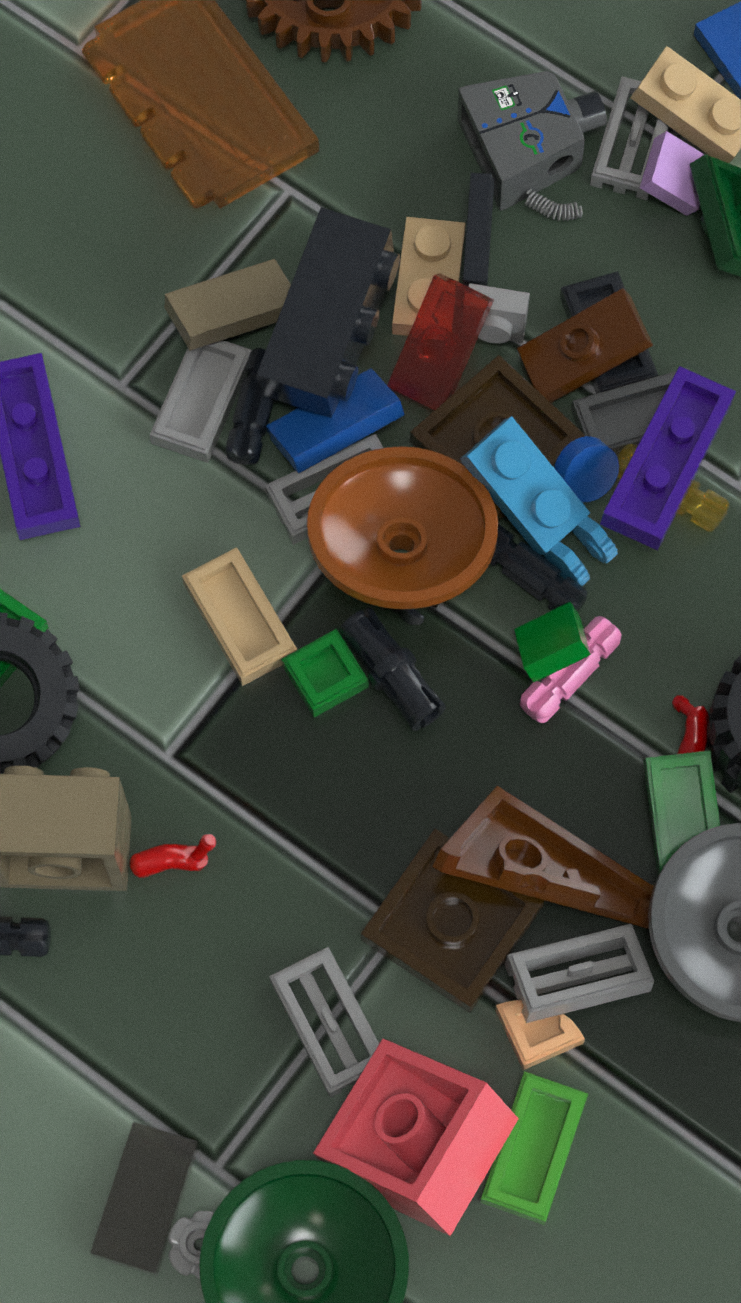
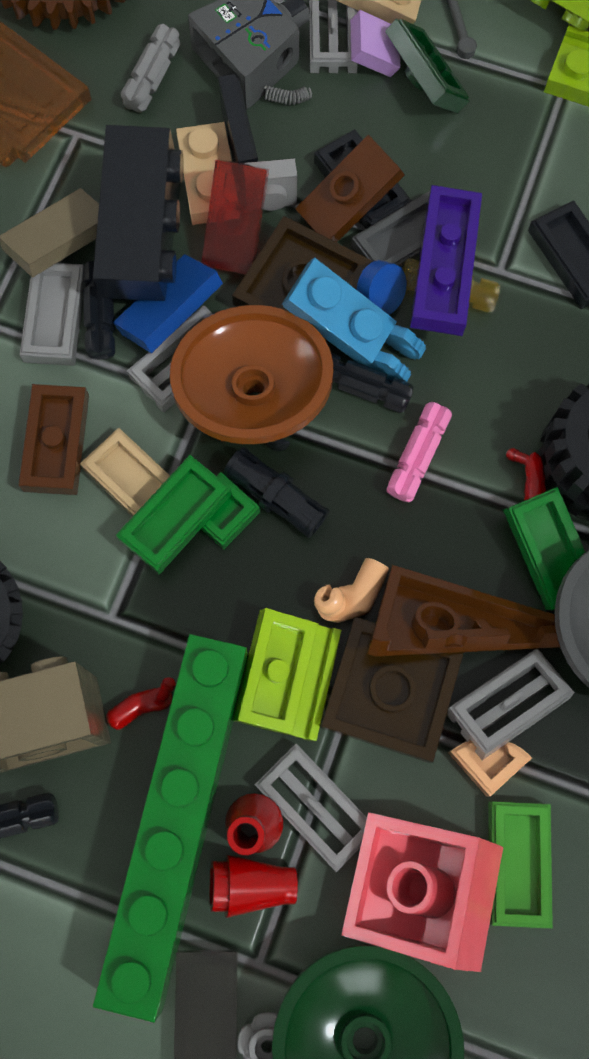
camera: 20 degrees left, 5 degrees up
green tile [514,601,591,682] -> none
none -> reddish brown plate [18,384,89,495]
none -> green brick [93,634,248,1023]
none -> green tile [116,455,232,575]
none -> light grey axle [121,24,180,113]
none -> red cone [209,855,298,918]
none -> red cone [225,793,283,855]
none -> lime plate [232,608,342,741]
none -> light nougat arm [314,558,389,623]

